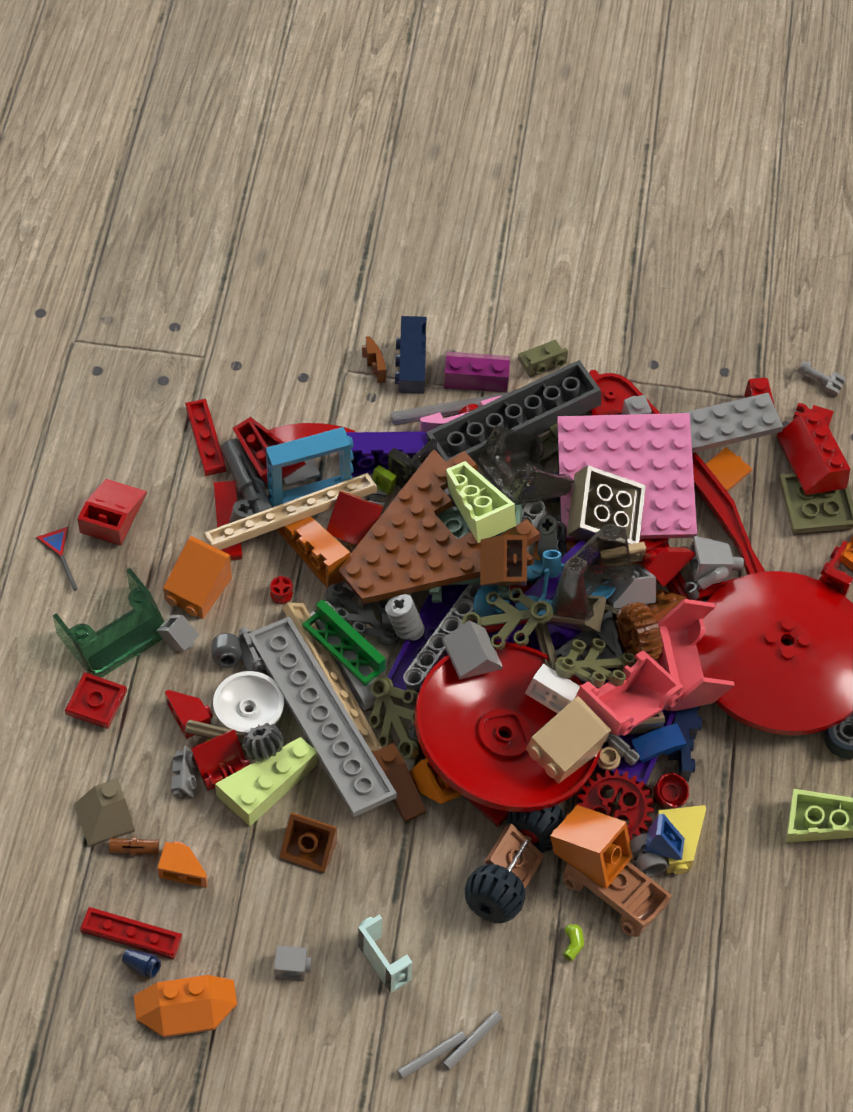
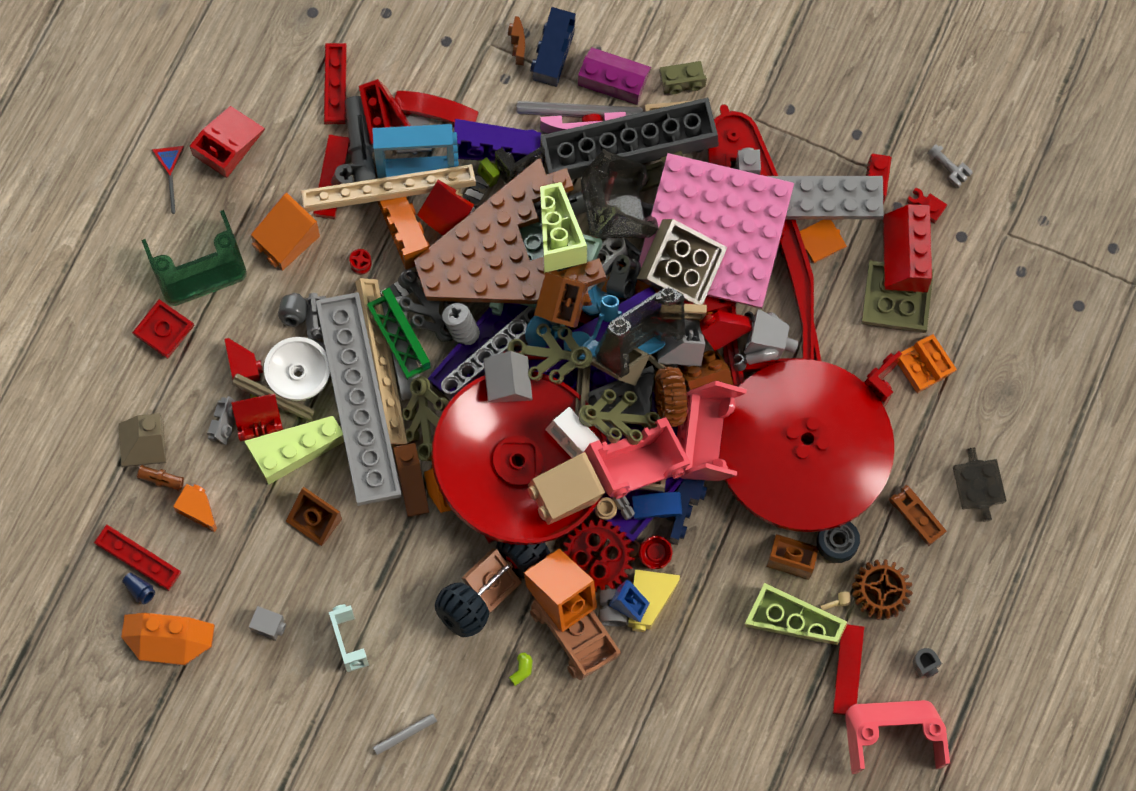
camera: 15 degrees right, 15 degrees up
light grey brick [156,615,199,651] -> none
dark grey gear [242,723,284,761] -> none
light grey bar [397,1031,467,1079] -> none
none -> dark orange slope [766,534,818,580]

